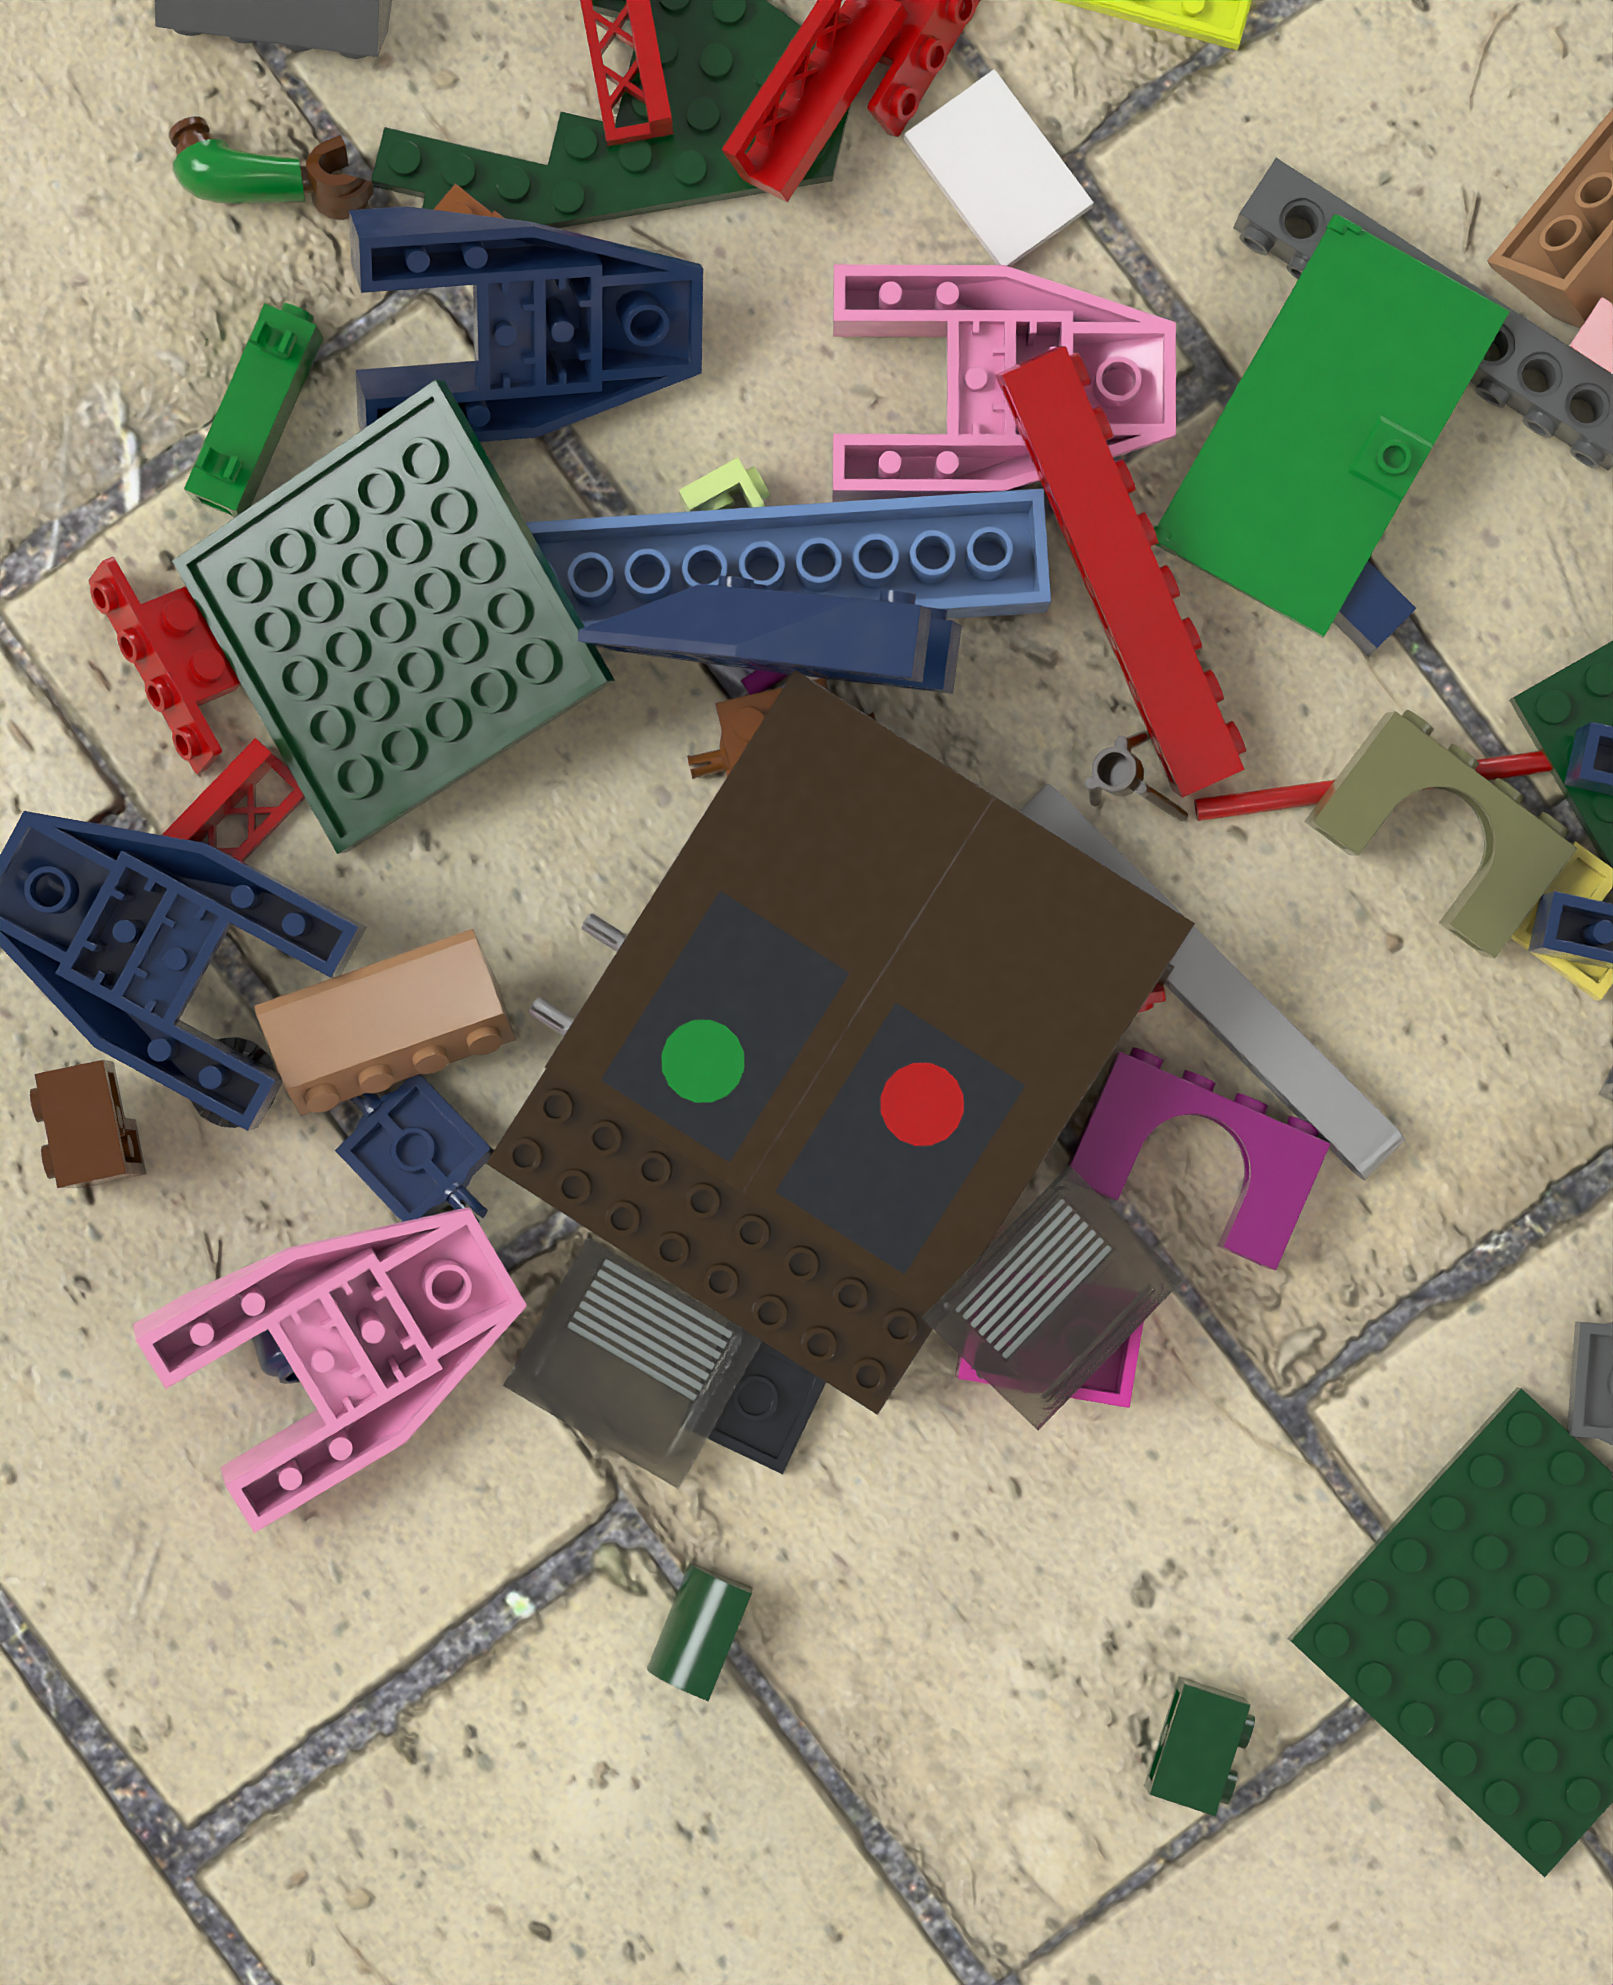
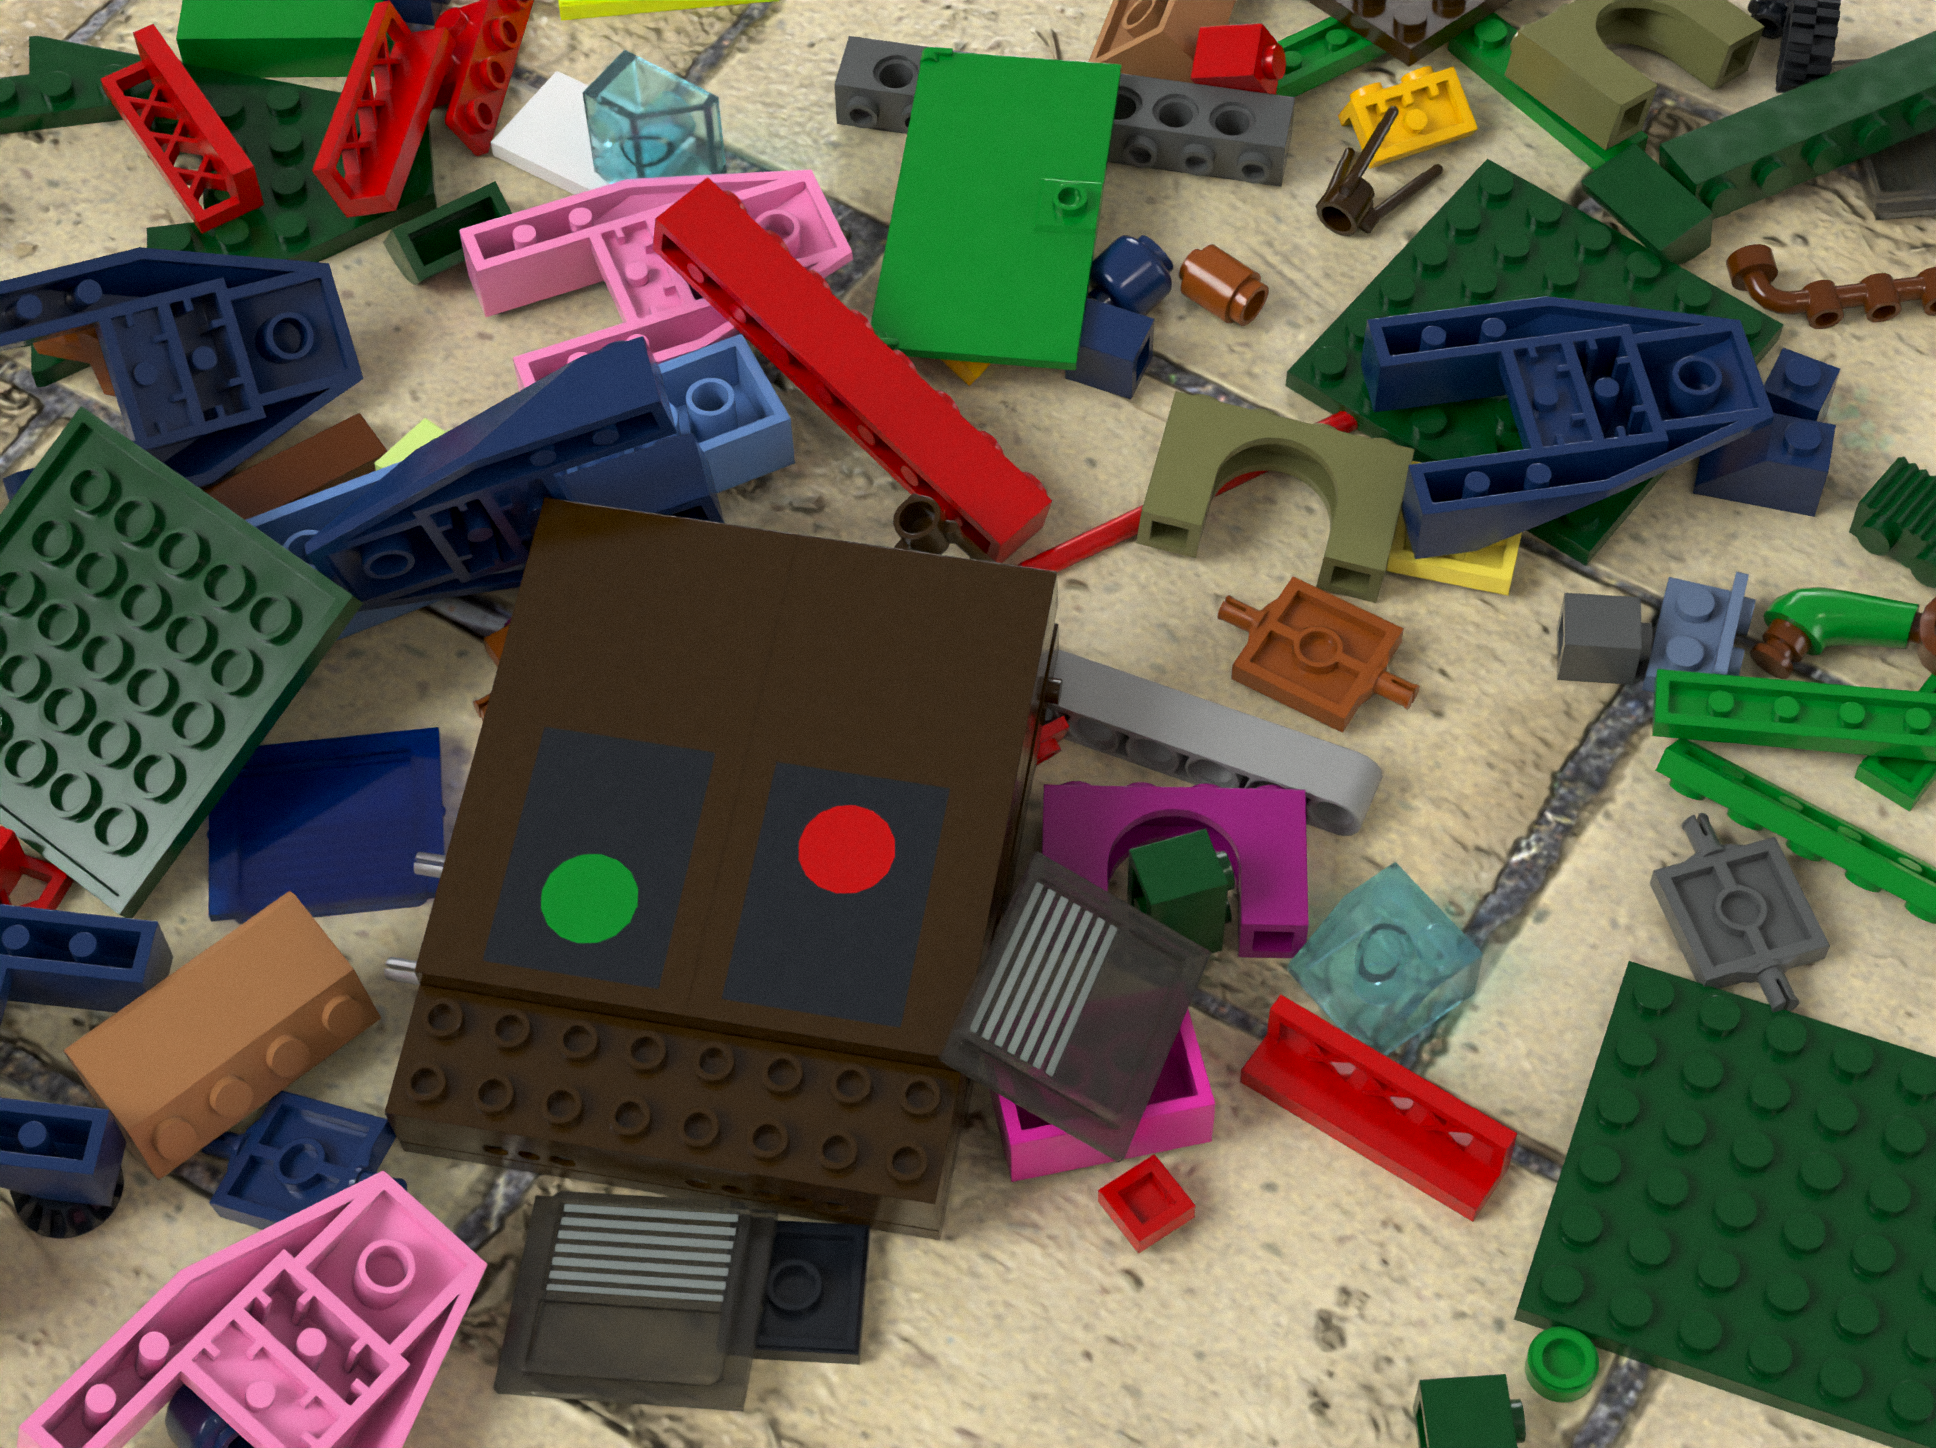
camera: 20 degrees left, 30 degrees down
none -> reddish brown tile [204,413,387,520]
none -> clear blue piece [207,727,446,925]
none -> dark green brick [383,181,512,285]
none -> clear light blue slope [582,50,727,184]
none -> dark blue head [1087,235,1174,316]
none -> red plate [1098,1154,1196,1254]
none -> dark green brick [1126,828,1235,972]
none -> dark orange brick [1179,244,1269,326]
none -> dark orange plate [1217,576,1420,733]
none -> red fence [1240,994,1517,1222]
none -> clear light blue slope [1287,862,1483,1056]
none -> green tile [1525,1326,1599,1403]

